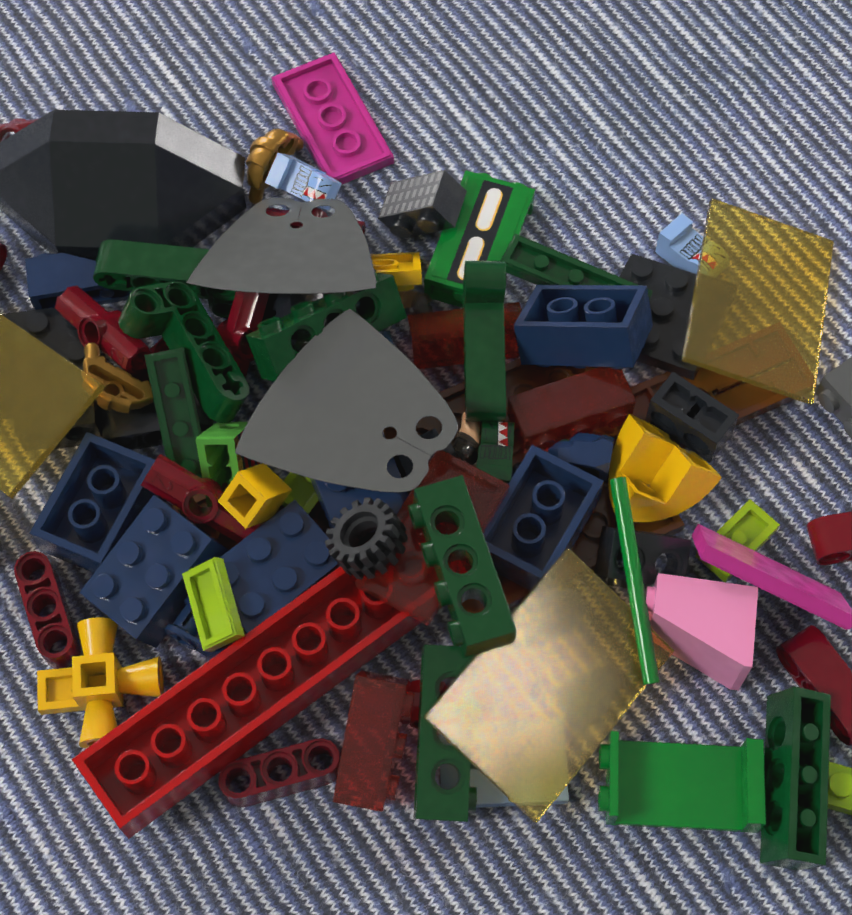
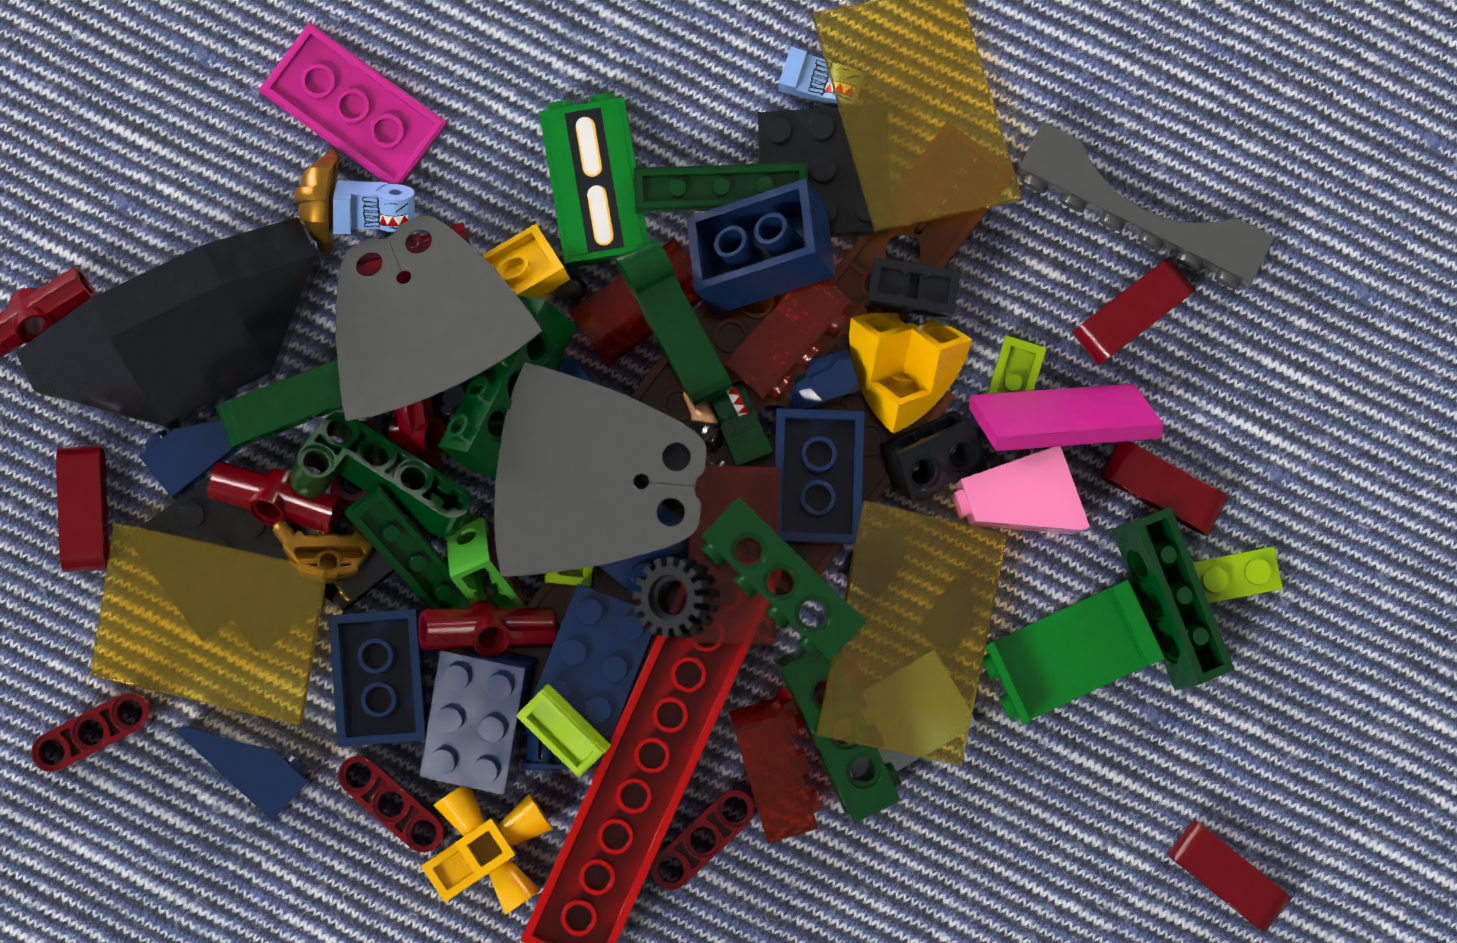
camera: 30 degrees left, 20 degrees up
yellow brick [218,463,292,529] -> none
black brick [378,170,467,239] -> none
green piece [610,477,660,685] -> none

